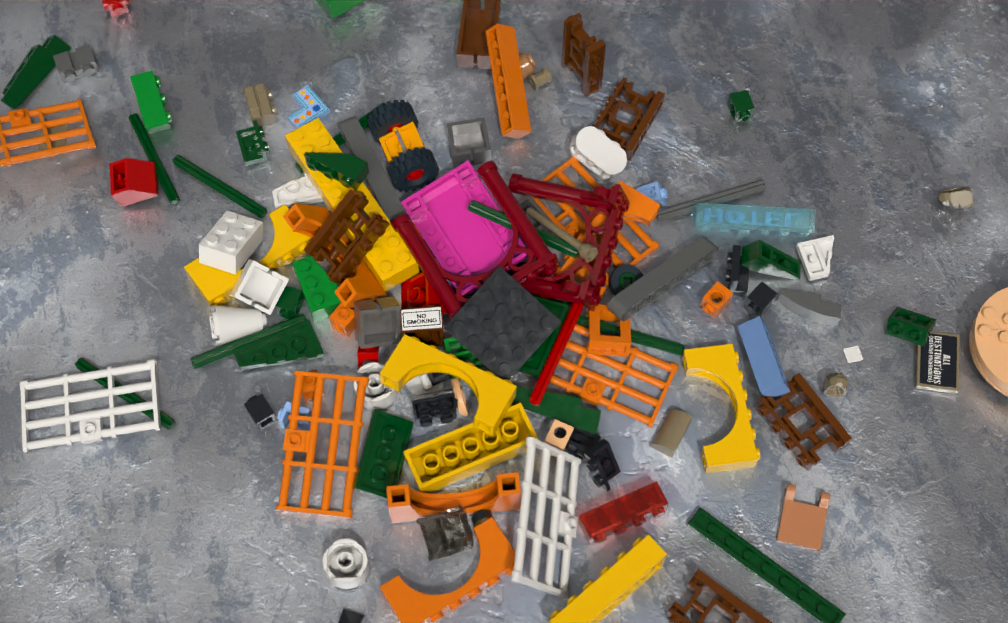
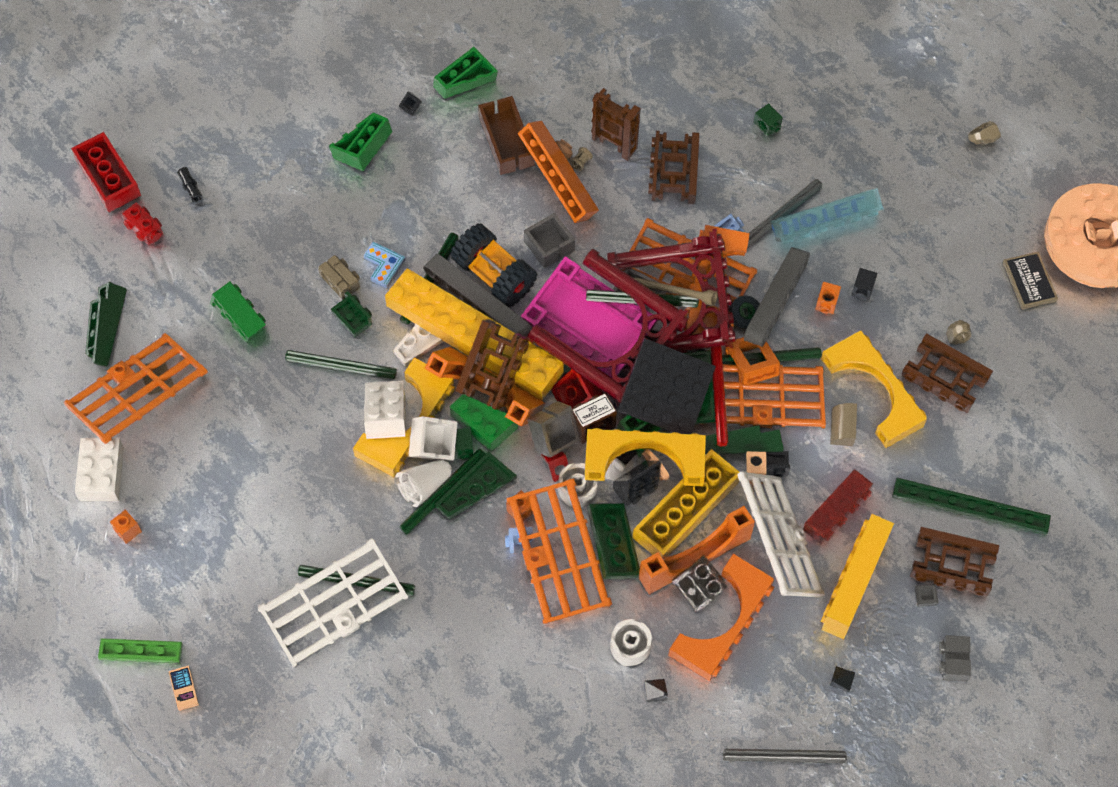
camera: 25 degrees left, 0 degrees up
dark grey brick [53,44,100,84] -> none
red slope [109,158,158,207] -> none
dark green axle [129,113,180,205] -> none
black brick [244,394,278,431] -> none
dark green slope [304,152,369,190] -> none
orange brick [329,303,355,338] -> none
black tile [471,510,494,527] -> none
white brick [570,126,627,180] -> none
black bracket [584,439,621,492] -> none
black bracket [725,245,749,293] -> none
medium blue brick [738,316,791,397] -> none
dark green slope [741,239,801,280] -> none
dark grey slope [777,289,841,327] -> none
nougat flag [777,484,830,551] -> none
white wing [796,235,834,281] -> none
white sticker [843,346,863,363] -> none
dark green bracket [885,306,937,346] -> none

